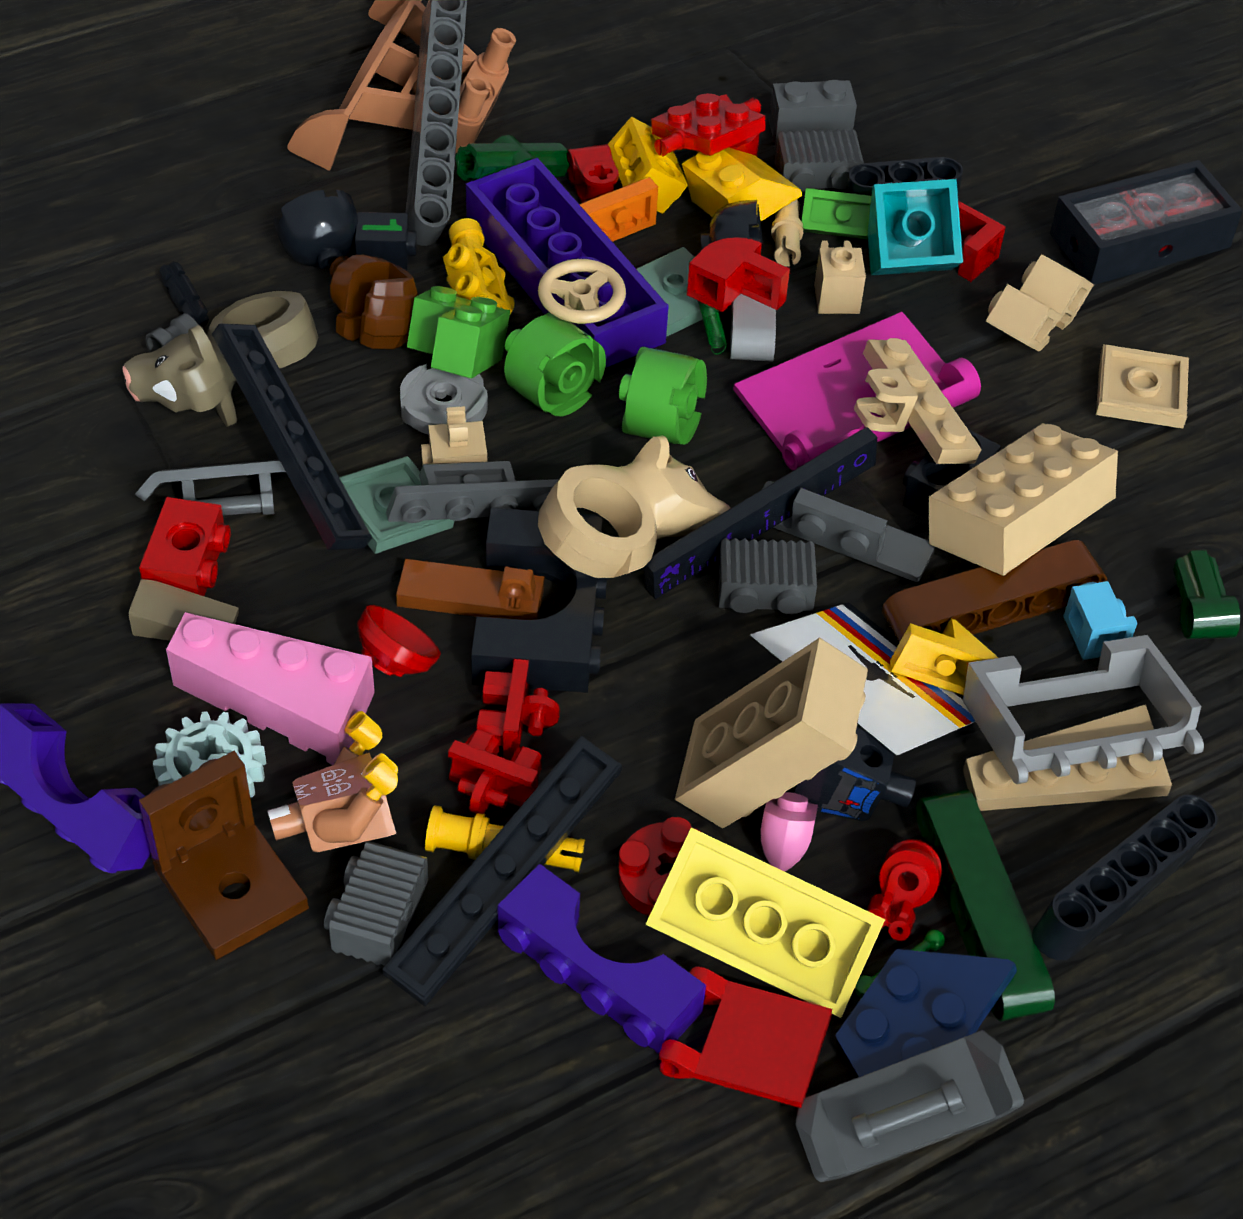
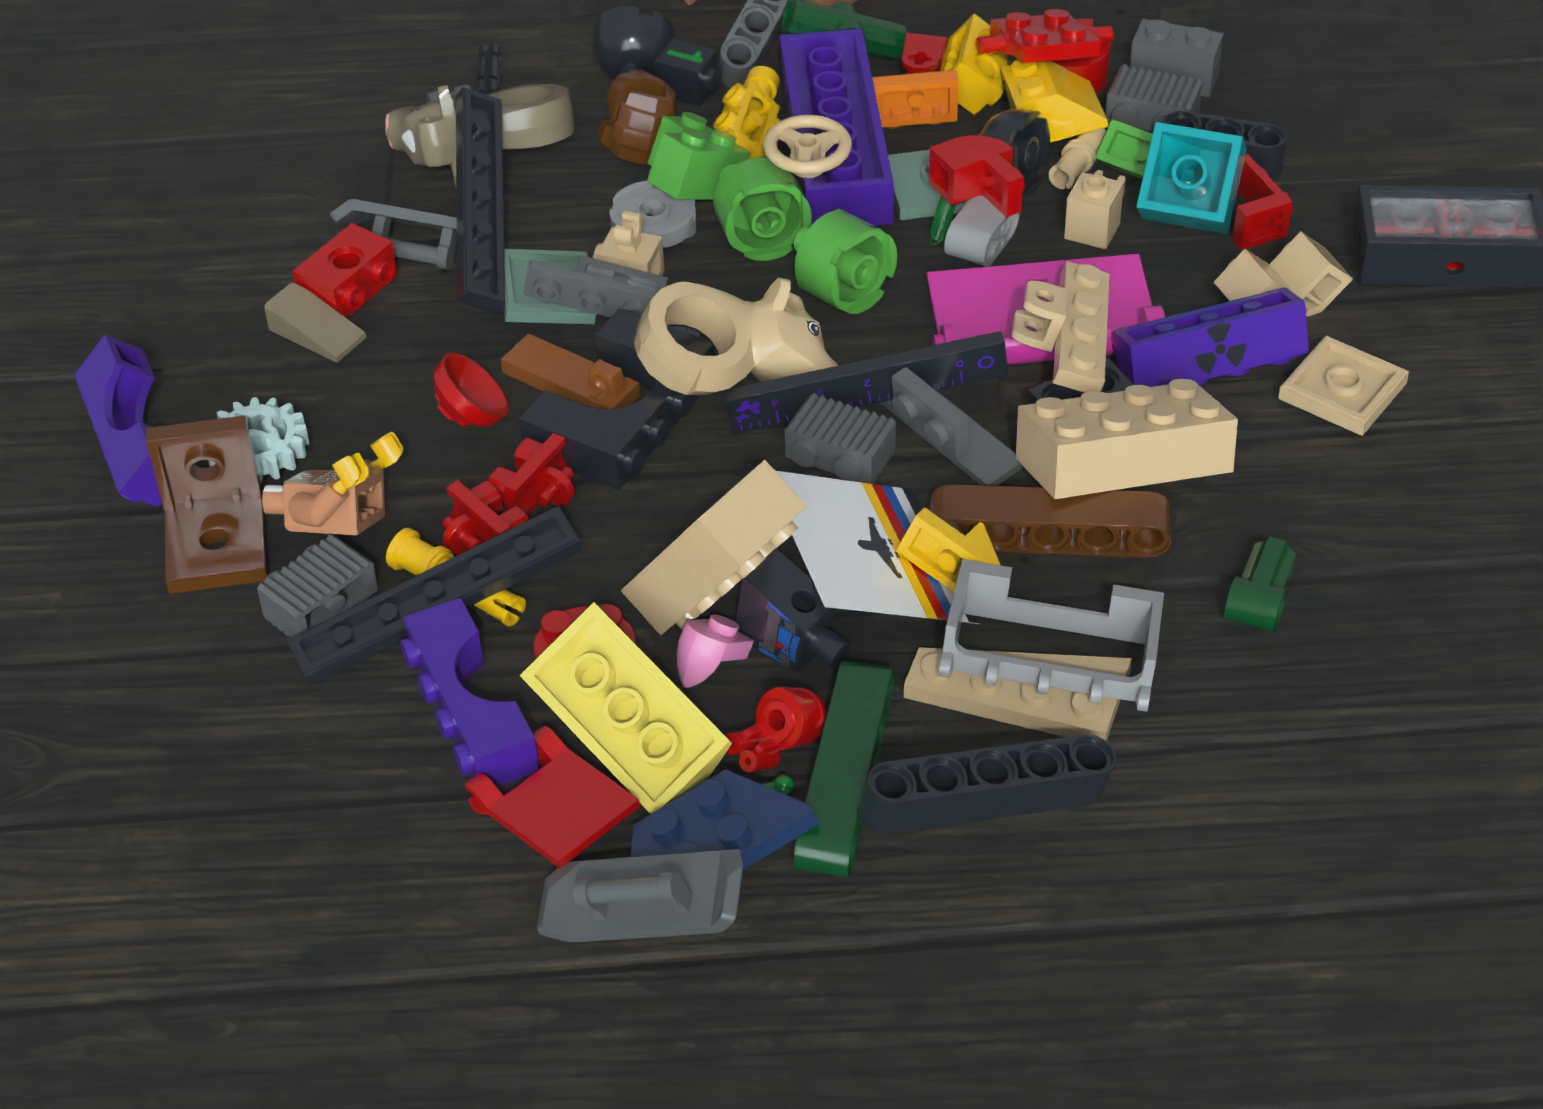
camera: 30 degrees right, 5 degrees down
bright pink wedge [166,612,375,765] -> none
medium azure brick [1063,581,1137,660] -> none
none -> dark purple brick [1113,287,1309,387]

